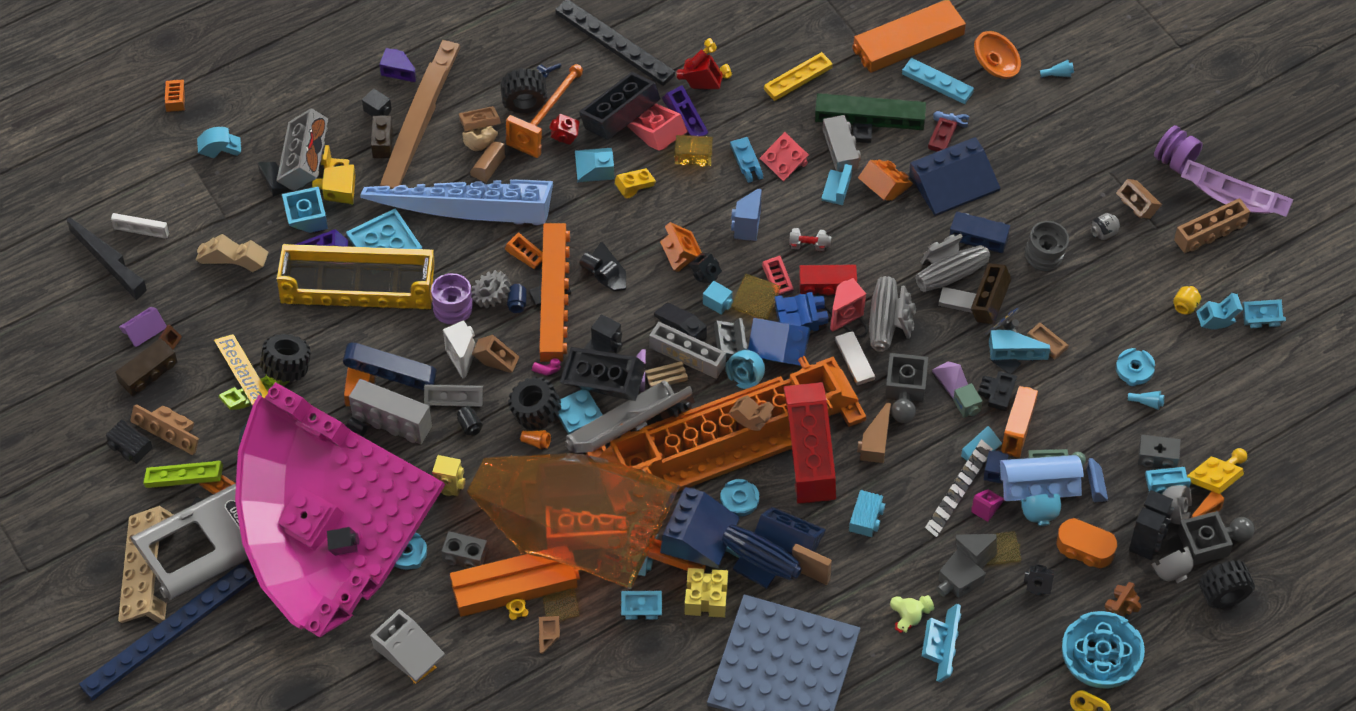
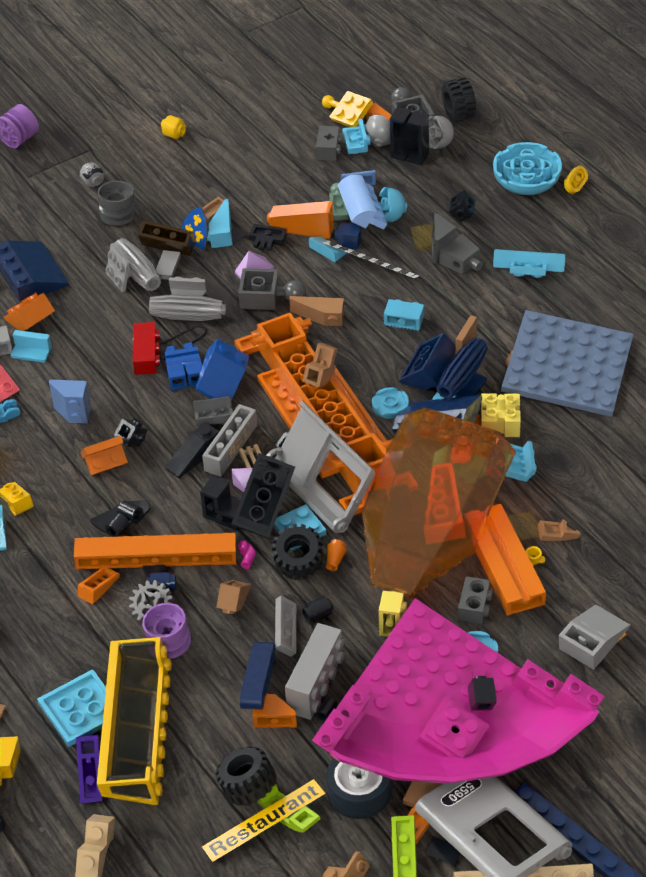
camera: 90 degrees left, 10 degrees down
medium azure slope [282,187,328,233] -> none
light blue wedge [360,179,553,225] -> none
white slope [443,320,476,379] -> none
medium azure brick [703,281,733,315] -> none
medium azure cylinder [725,350,765,389] -> none
clear yellow tile [731,273,781,320] -> none
coral slope [762,256,794,296] -> none
red slope [783,382,836,504] -> none
light grey piece [789,228,831,251] -> none
coral slope [830,278,866,332] -> none
white tile [835,331,875,385] -> none
yellowish green animal [890,595,934,633] -> none
dark blue brick [950,211,1011,253] -> none
sand green brick [953,383,982,418] -> none
dark pink slope [971,489,1004,522] -> none
orange brick [1057,518,1117,568] -> none
dark orange hips [1105,582,1141,617] -> none
medium nougat brick [1116,179,1162,219] -> none
medium azure plate [1116,348,1155,386] -> none
medium azure cone [1128,391,1164,410] -> none
medium nougat brick [1174,198,1250,254] -> none
lavender piece [1181,160,1293,217] -> none
medium azure brick [1196,293,1243,329] -> none
medium azure bracket [1242,299,1286,328] -> none

